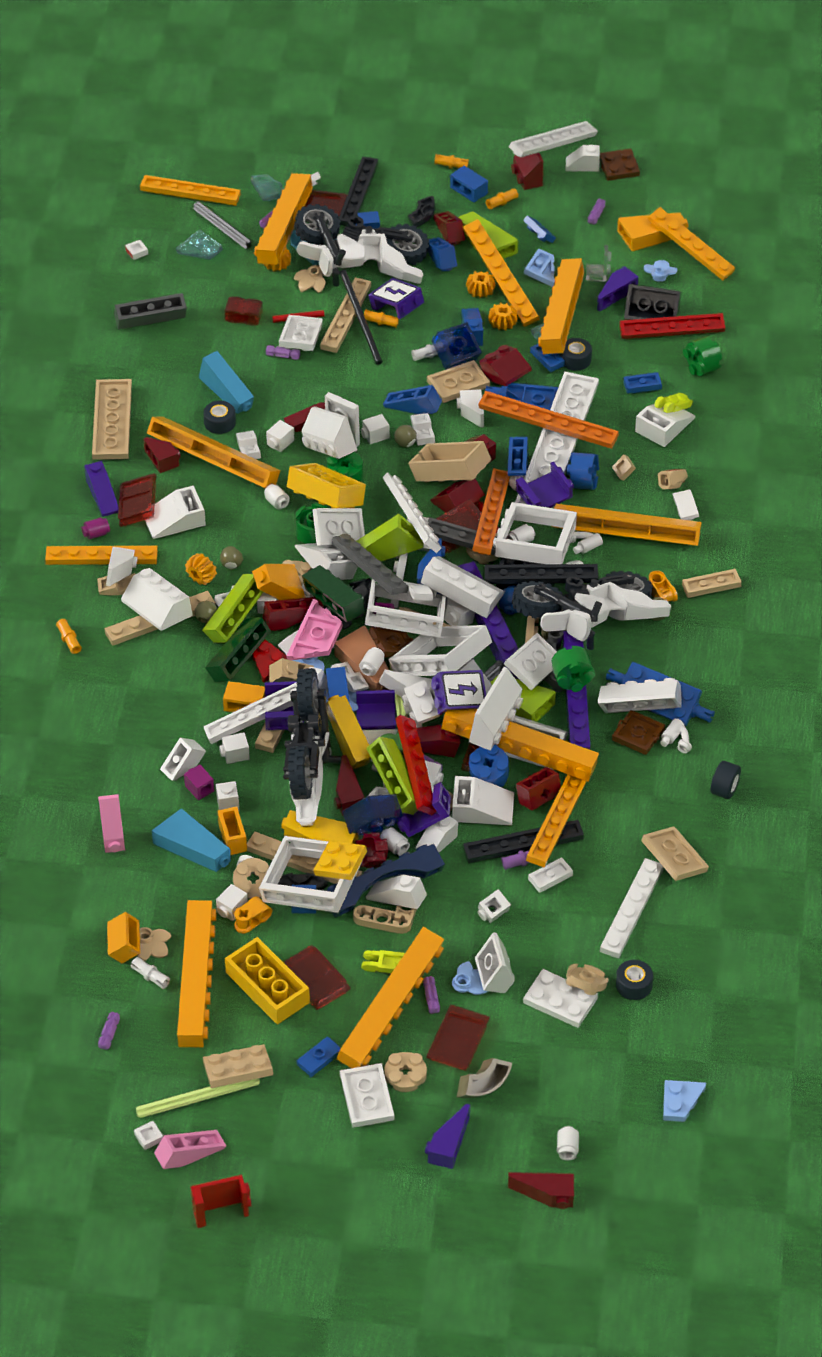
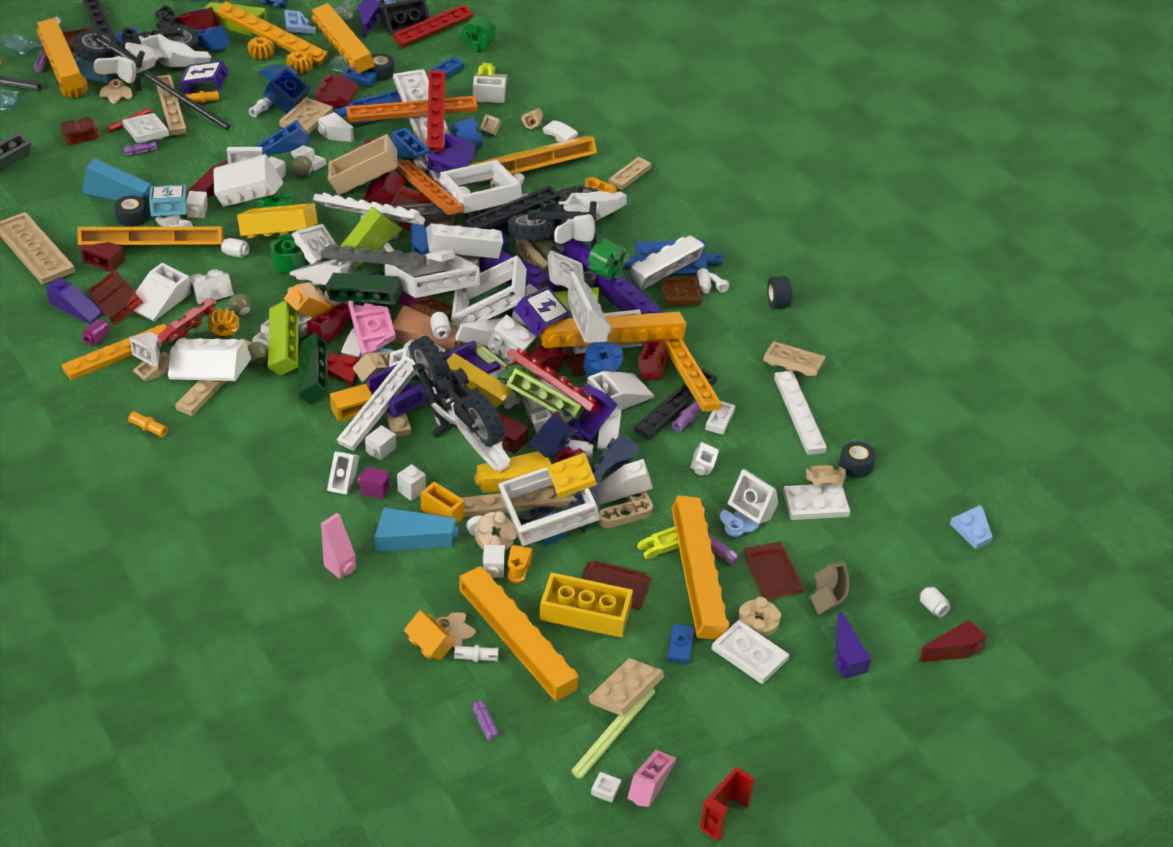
camera: 40 degrees left, 5 degrees down
none -> medium azure panel [149,185,187,216]
none -> red plate [157,298,218,342]
none -> white bracket [190,269,234,304]
none -> red plate [427,71,445,152]

